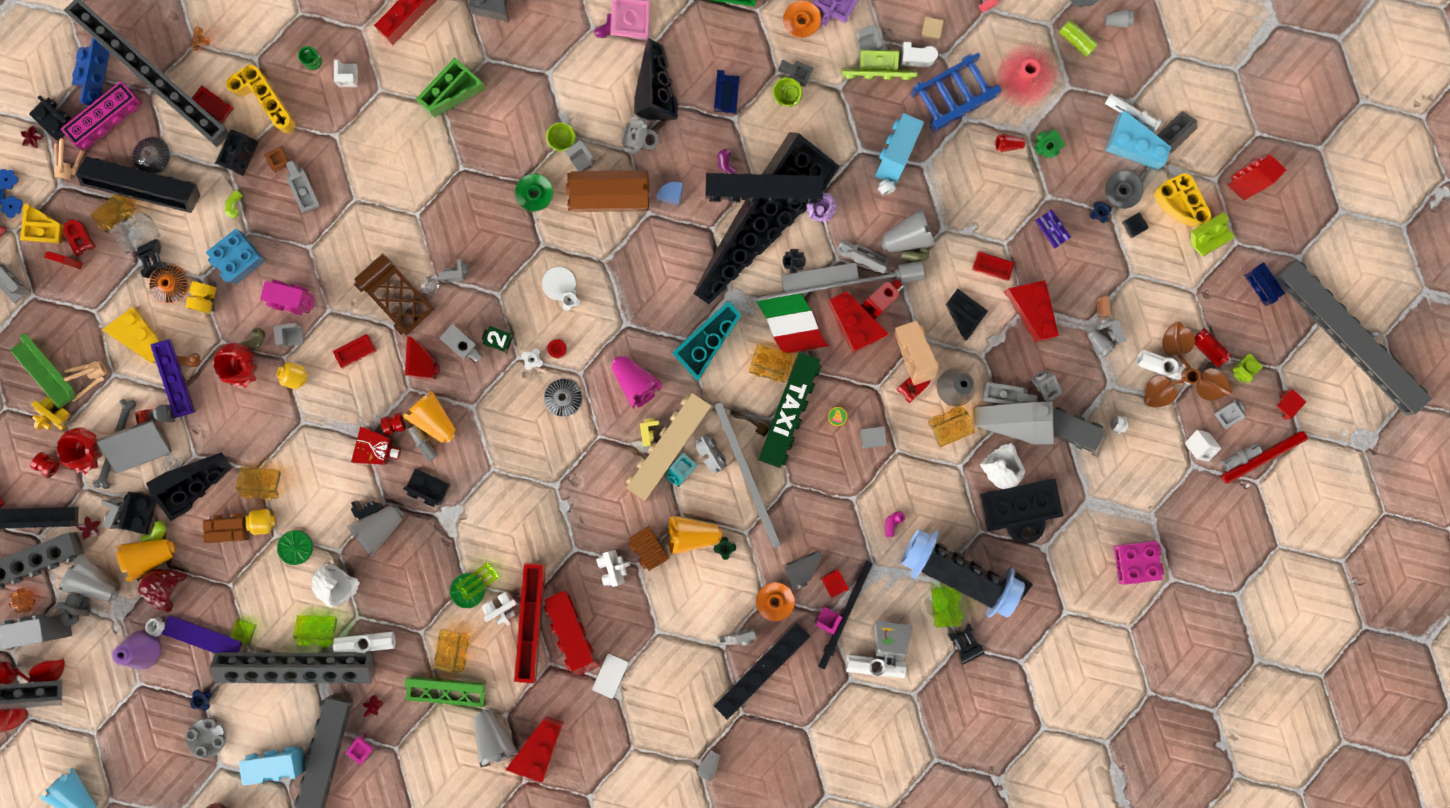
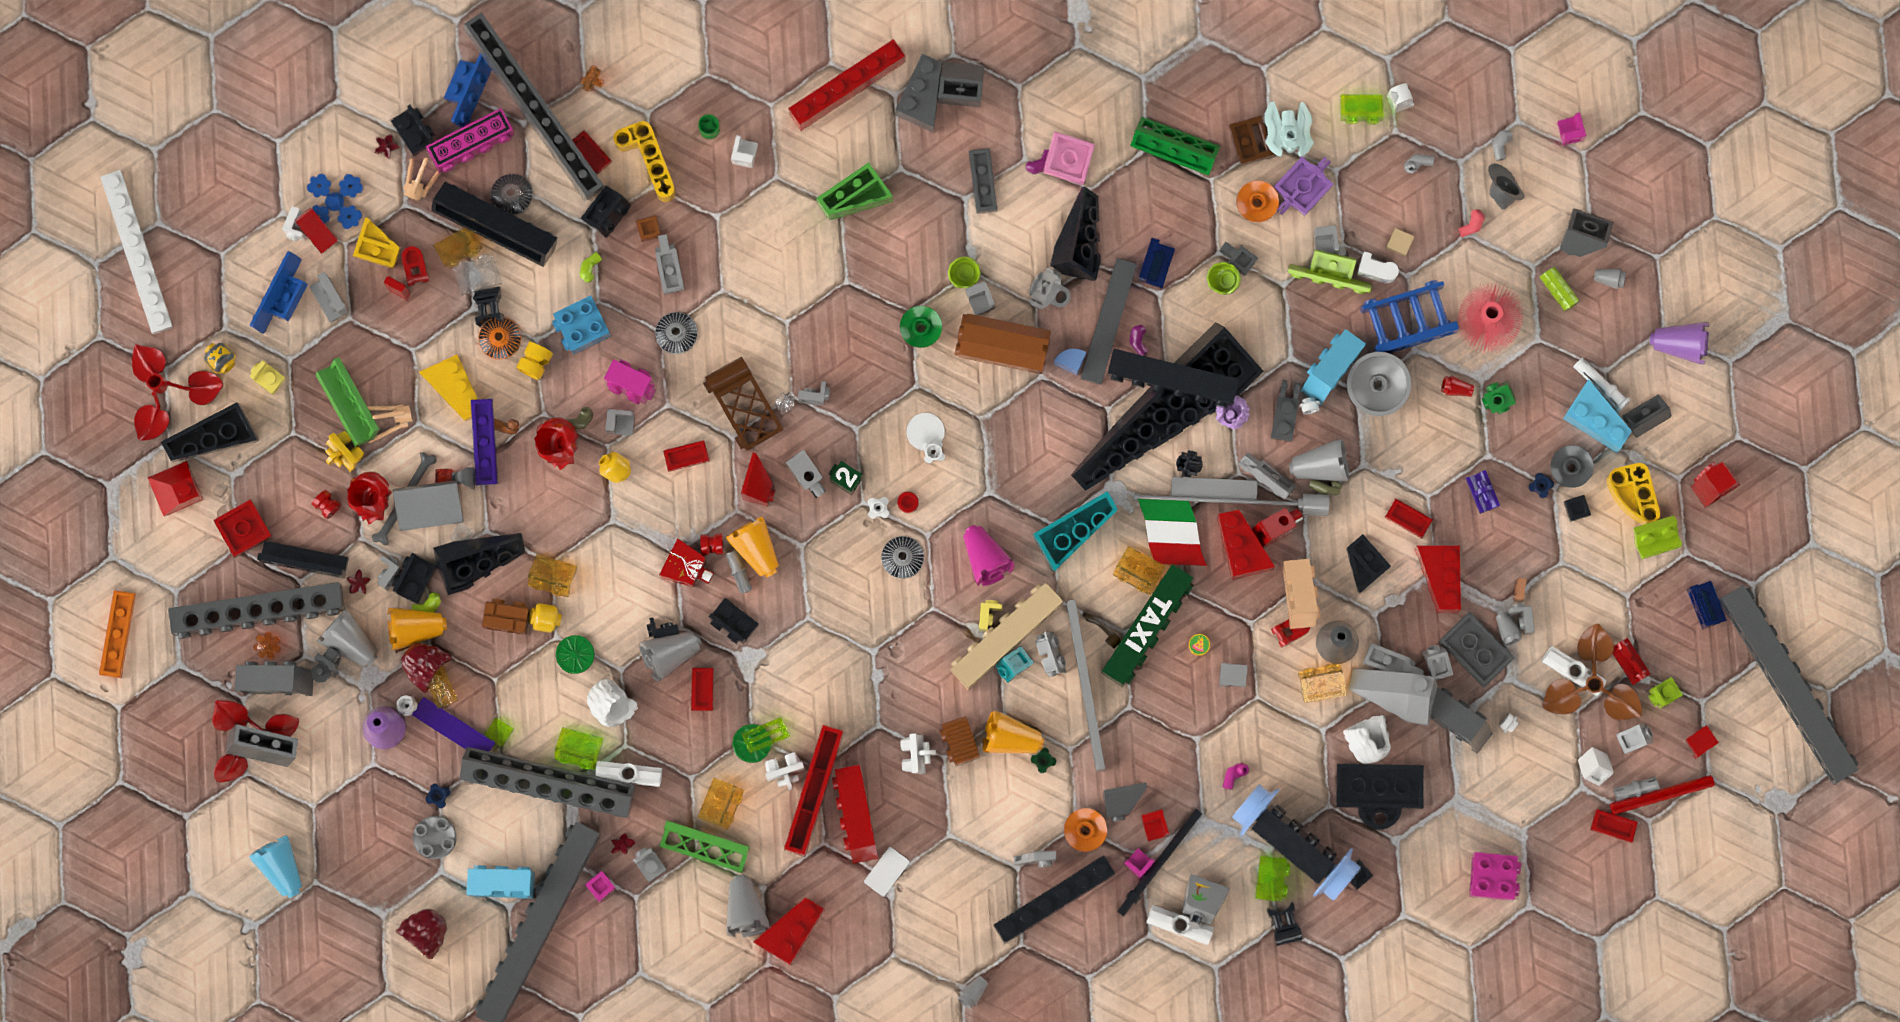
camera: 20 degrees right, 5 degrees down
none -> clear yellow hips [429,665,458,709]
none -> light grey bracket [633,847,667,883]
none -> dish [655,312,698,354]
none -> red tile [691,668,714,711]
none -> dark grey tile [969,148,997,214]
none -> dark grey tile [1081,258,1137,385]
none -> dark grey hinge [1270,380,1300,442]
none -> light grey dish [1347,352,1411,416]
none -> dark grey tile [1438,612,1515,688]
none -> red tile [1590,809,1638,843]
none -> medium lavender cone [1650,322,1709,365]

